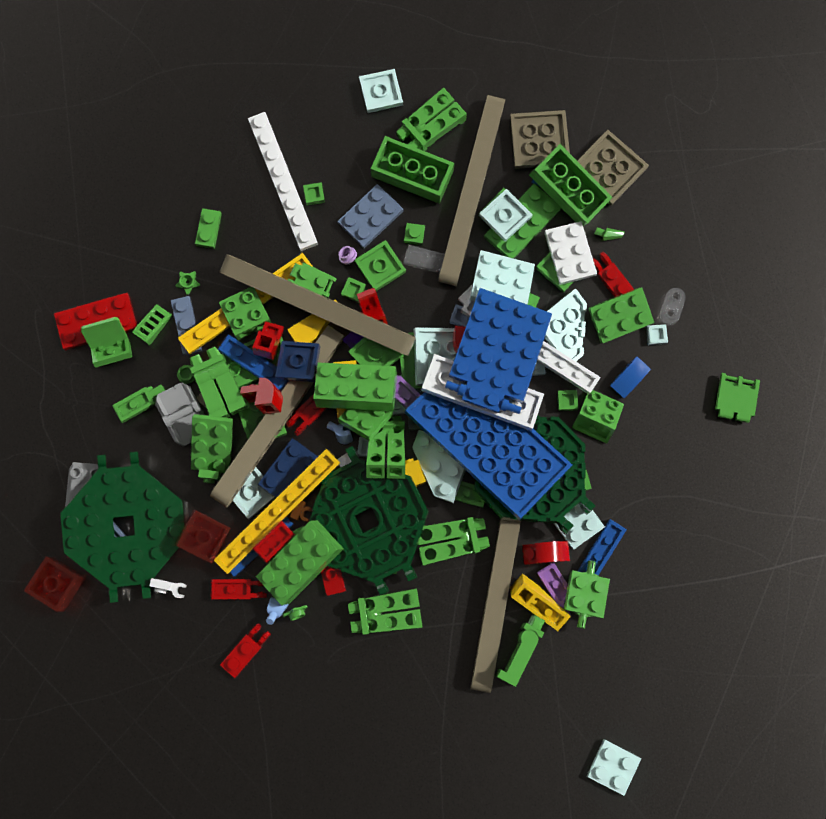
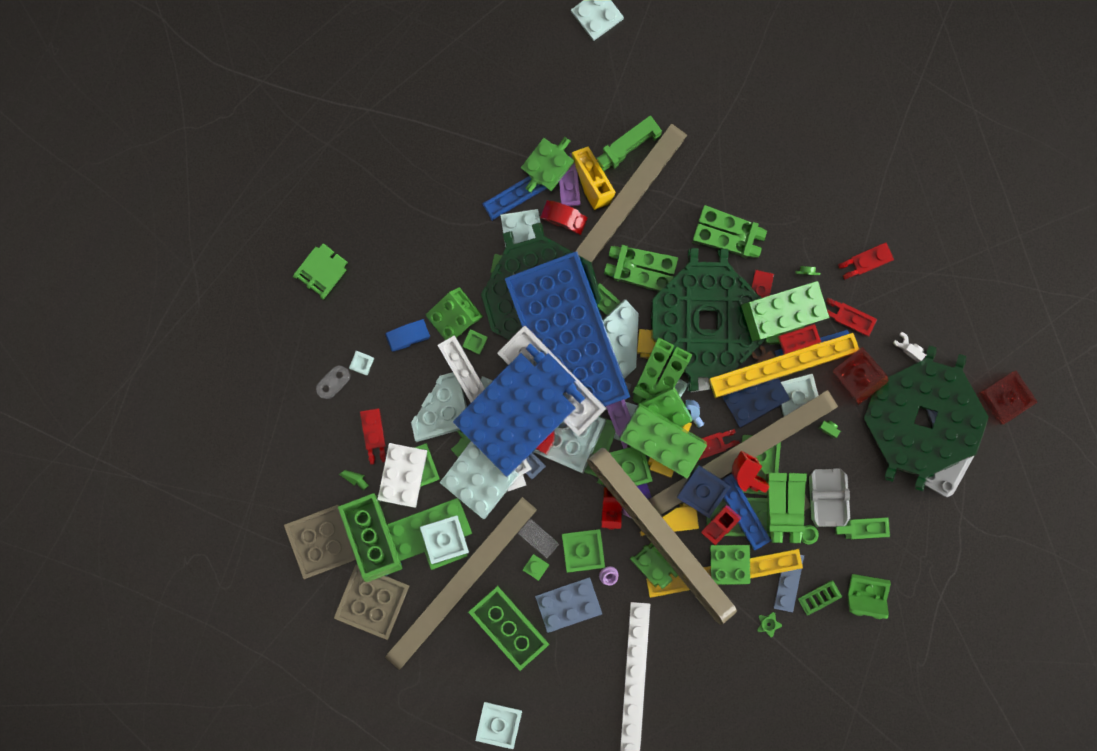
camera: 150 degrees left, 5 degrees up
red plate [54,293,137,350] -> none
bright green plate [191,414,233,473] -> none
bright green plate [195,209,222,249] -> none
light blue piece [266,597,289,625] -> none
bright green plate [303,182,325,205] -> none
bright green plate [341,277,366,303] -> none
bright green hips [396,88,467,151] -> none
bright green plate [588,287,654,343] -> none

